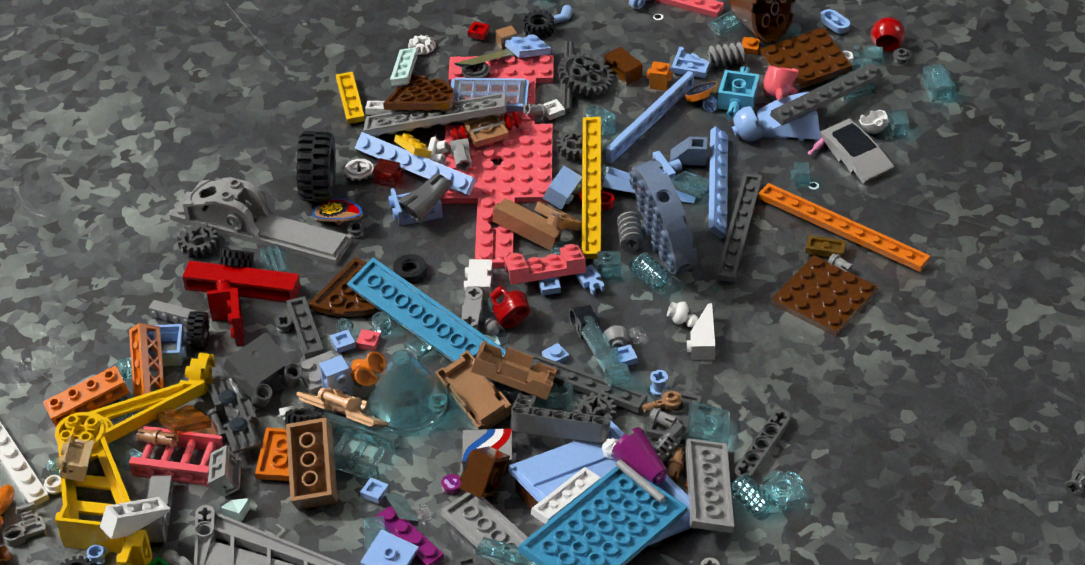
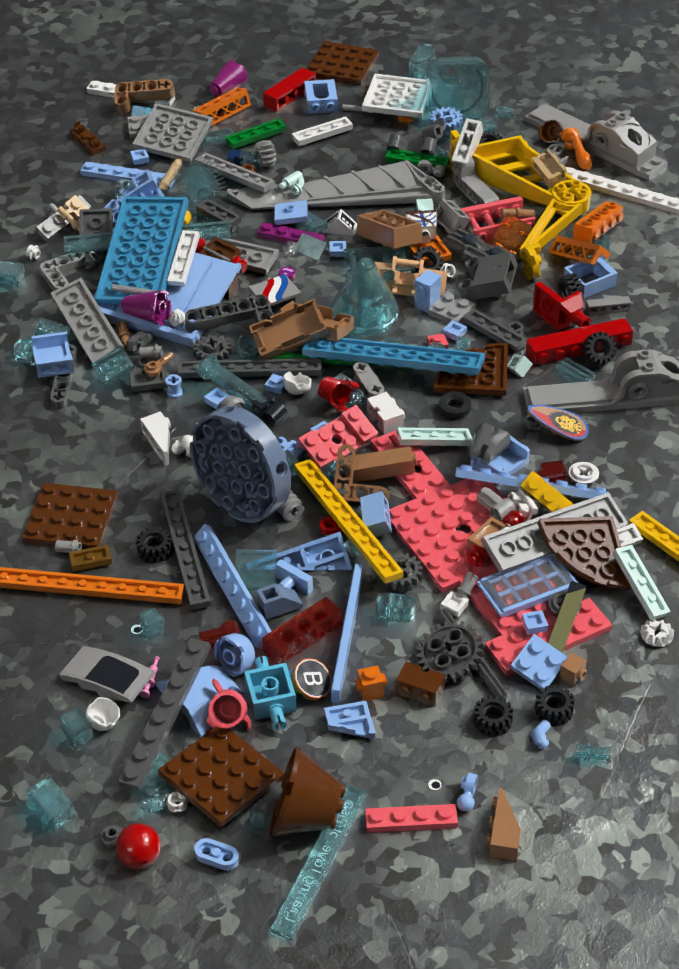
camera: 150 degrees right, 0 degrees up
black tyre [296,131,336,202] -> none
orange piece [350,351,386,386] -> none
reddish brown brick [459,446,510,498] -> none
red plate [467,21,490,40] -> none
light grey piece [707,42,745,68] -> none
clear light blue plate [852,45,883,64] -> none
none -> light blue panel [31,332,74,378]
none -> black tyre [136,527,173,563]
none -> reddish brown plate [195,237,248,275]
none -> clear red piece [199,620,241,648]
none -> clear red brick [262,597,342,664]
none -> white hair [283,372,311,395]
none -> white slope [322,209,357,236]
none -> light aqua plate [396,427,473,446]
none -> torso [405,210,436,243]
none -> black tyre [474,695,513,737]
none -> light aqua slope [507,354,532,377]
none -> light blue plate [522,610,548,635]

